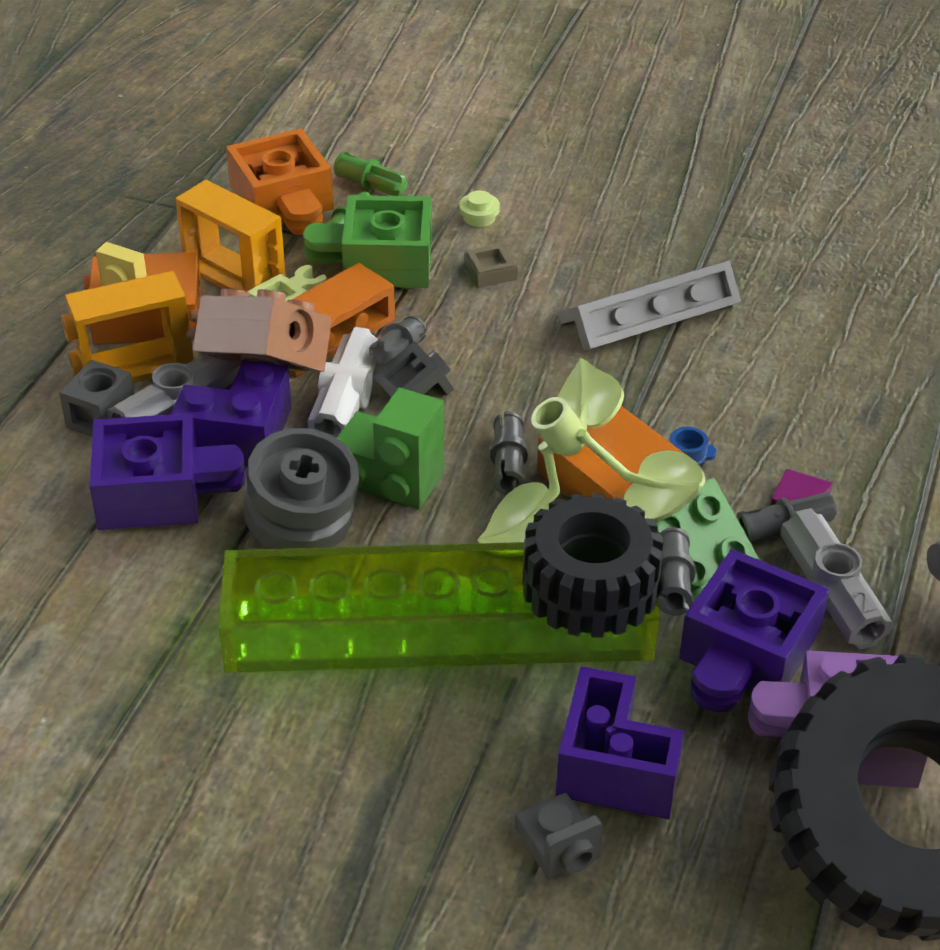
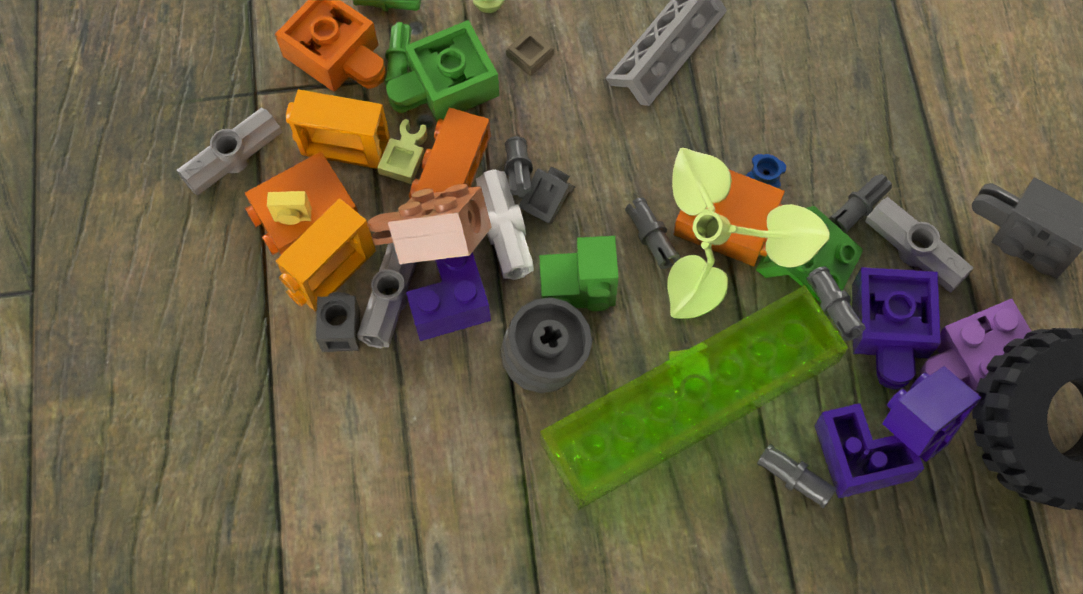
camera: 25 degrees left, 25 degrees up
dark purple brick [89,413,246,530] -> none
dark grey bracket [515,792,603,880] -> none
black tyre [522,493,663,638] -> none
magenta tile [771,469,833,505] -> none
none -> light grey piece [177,107,282,196]
none -> dark grey pin [757,444,837,509]
none -> dark purple brick [882,366,981,462]

